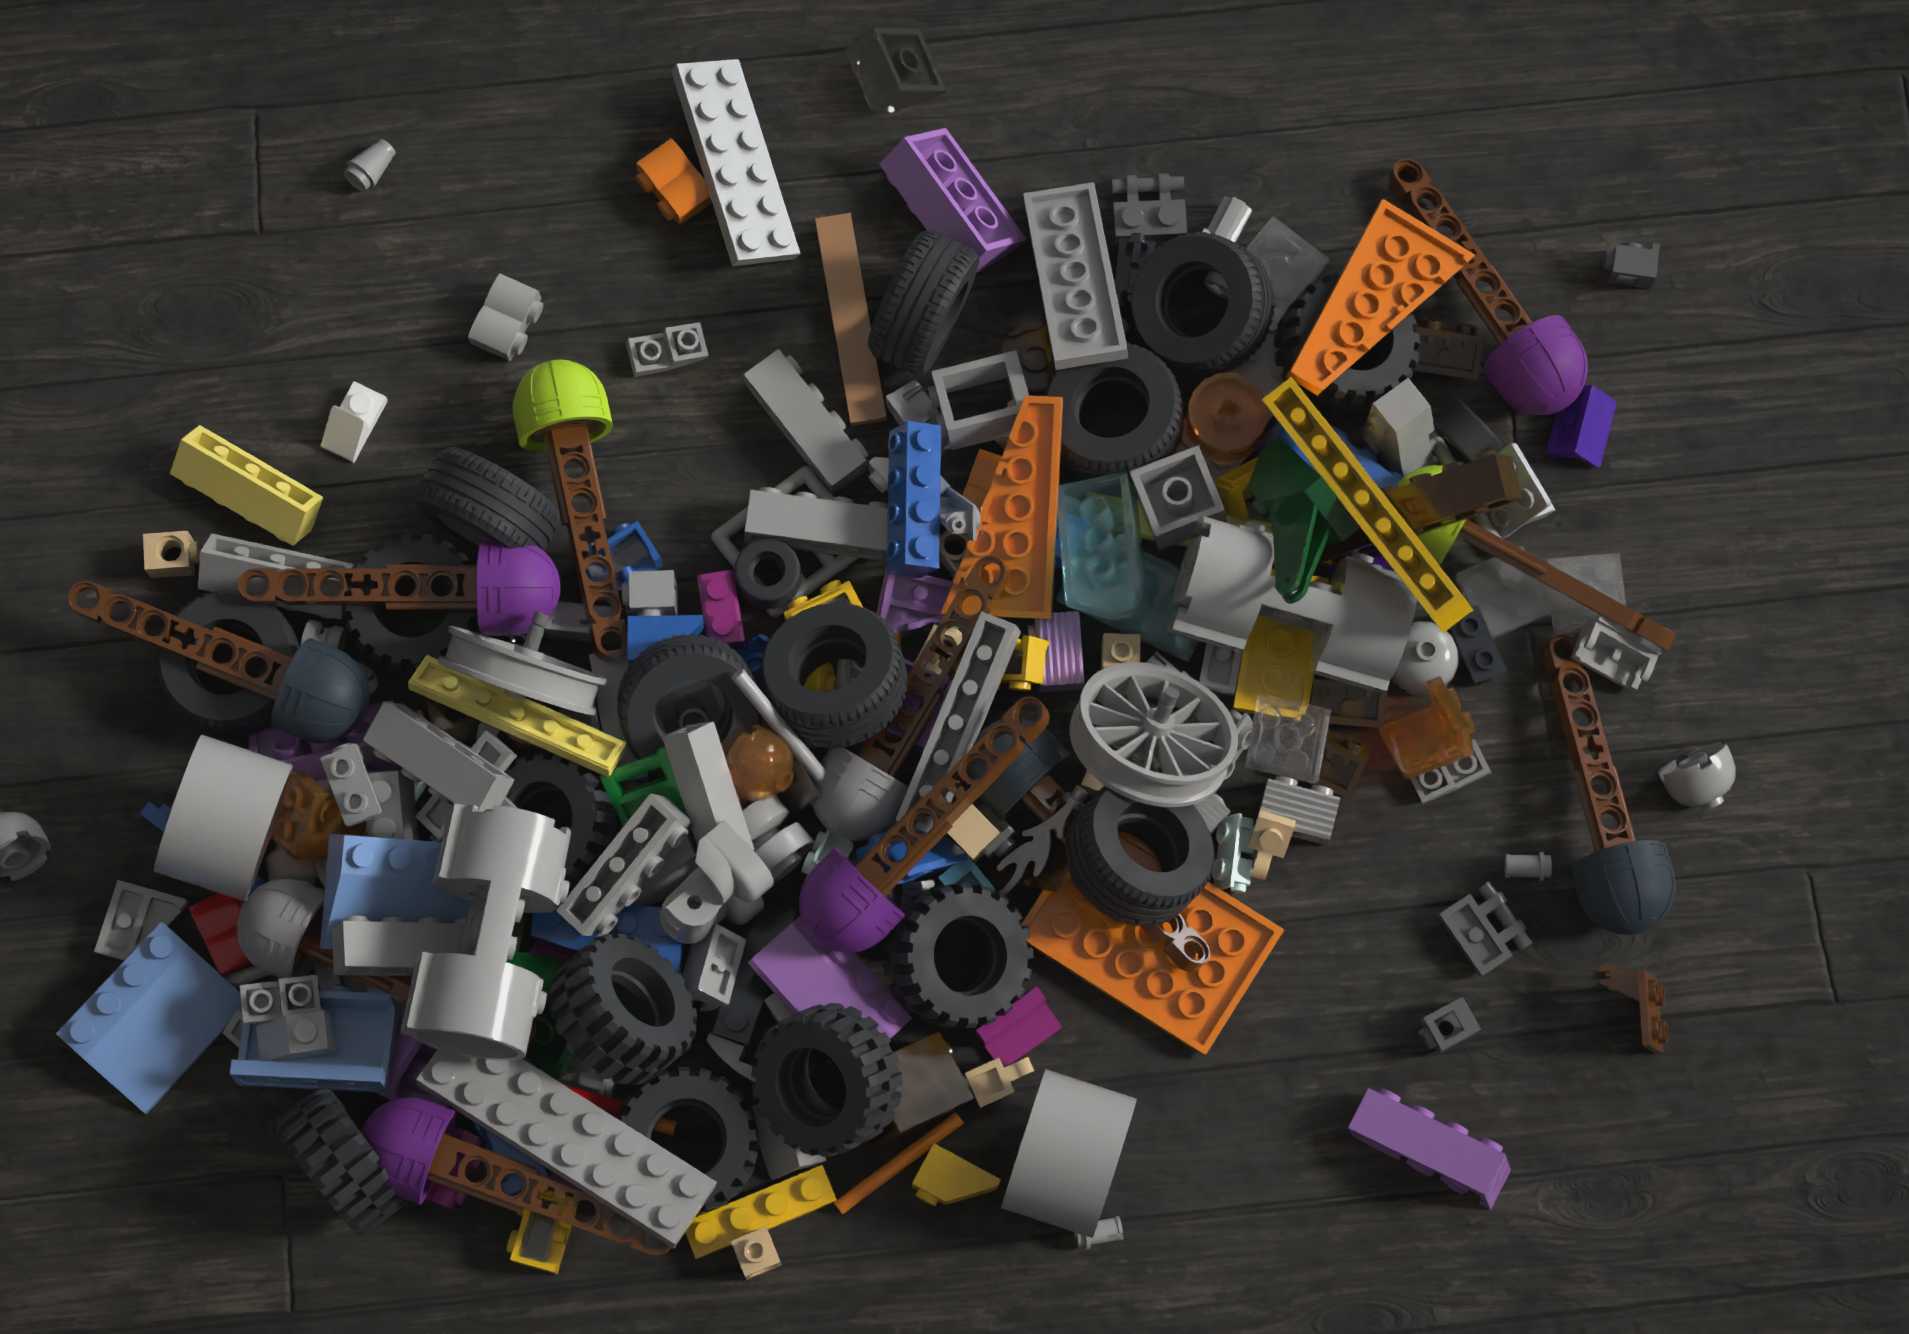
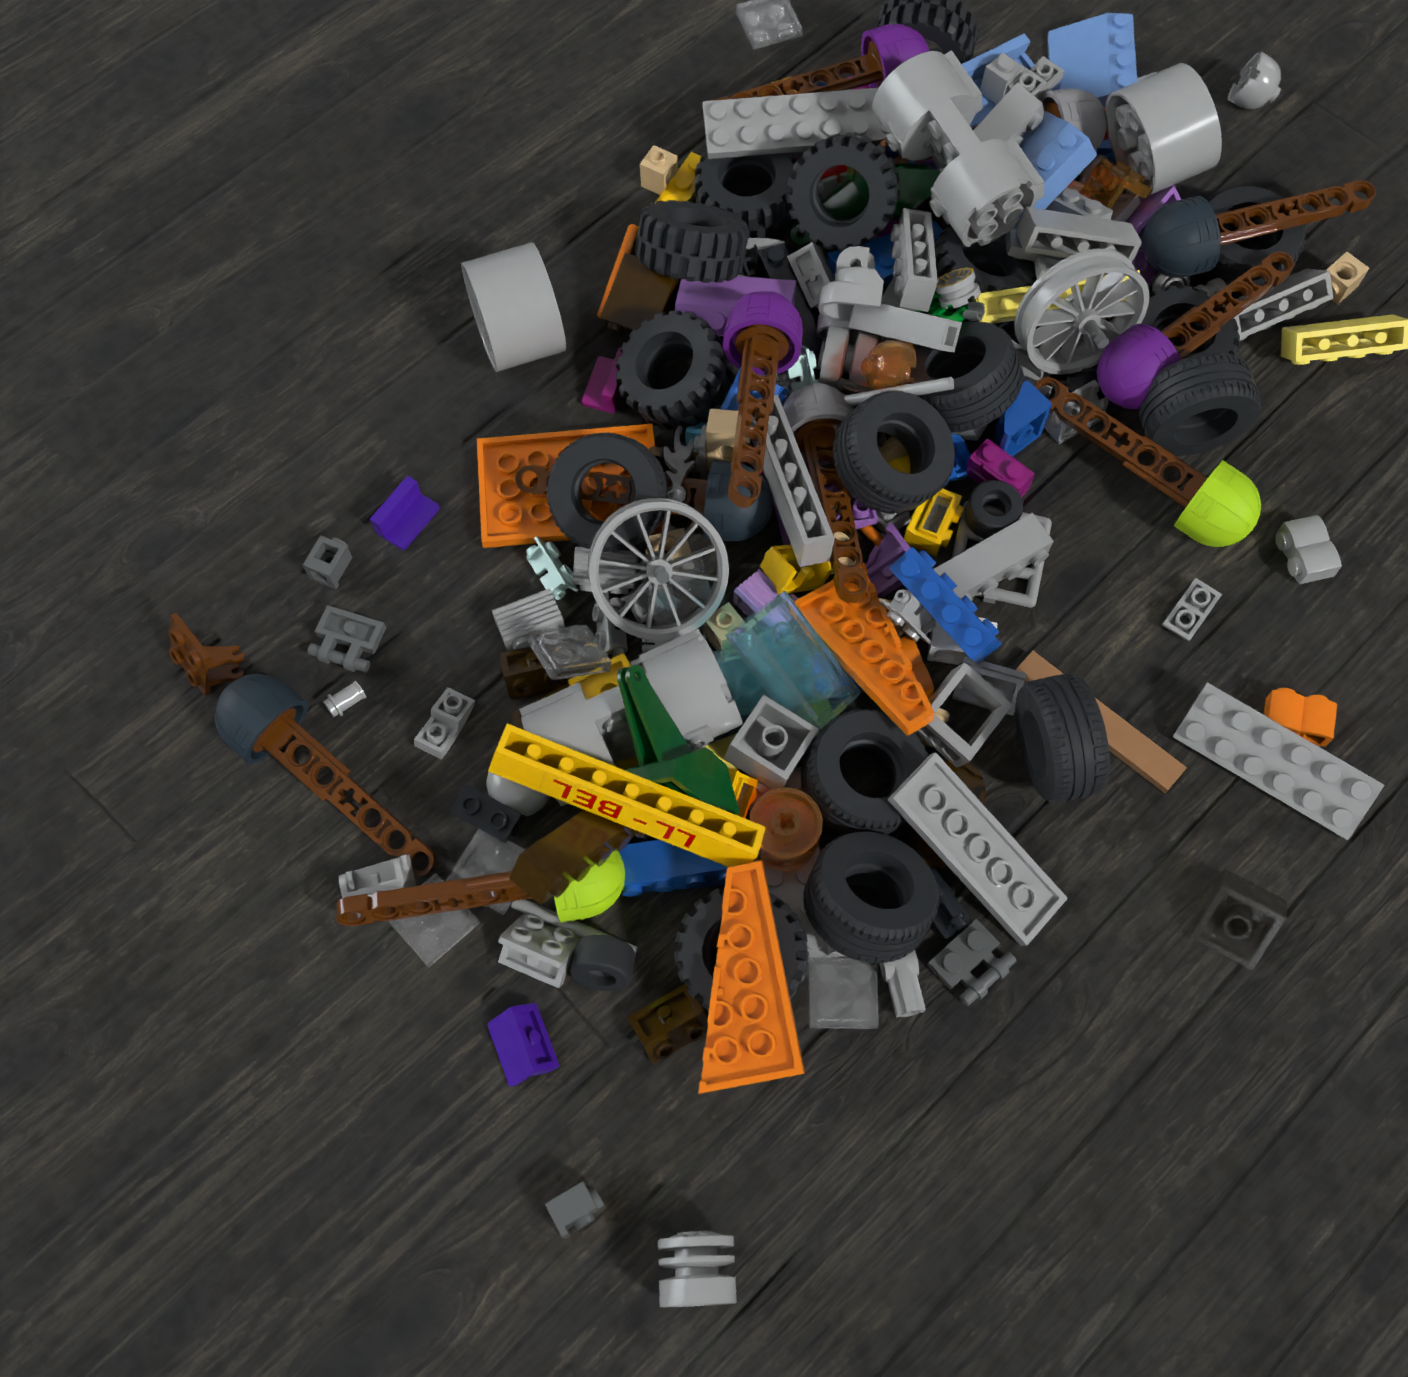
camera: 145 degrees right, 10 degrees down
light grey bracket [320,743,382,827] -> none
white slope [321,381,388,463] -> none
window [583,521,663,604] -> none
light grey brick [622,570,678,616] -> none
light grey brick [744,349,868,495] -> none
medium lavender slope [879,128,1027,272] -> none
yellow slope [912,1144,1001,1207] -> none
tan plate [965,1057,1034,1108] -> none
light grey pin [1074,1216,1123,1249] -> none
tan plate [1248,809,1296,880] -> none
medium lavender wedge [1348,1088,1511,1210] -> none
light grey wedge [1361,378,1440,477] -> none
clear orange bracket [1379,676,1475,779] -> none
piece [1389,158,1588,415] -> none
light grey cylinder [1658,742,1736,810] -> none
none -> dark purple panel [370,475,439,550]
none -> light grey wheel [658,1231,737,1307]
none -> light grey wheel [935,267,981,309]
none -> dark grey hand [963,301,985,322]

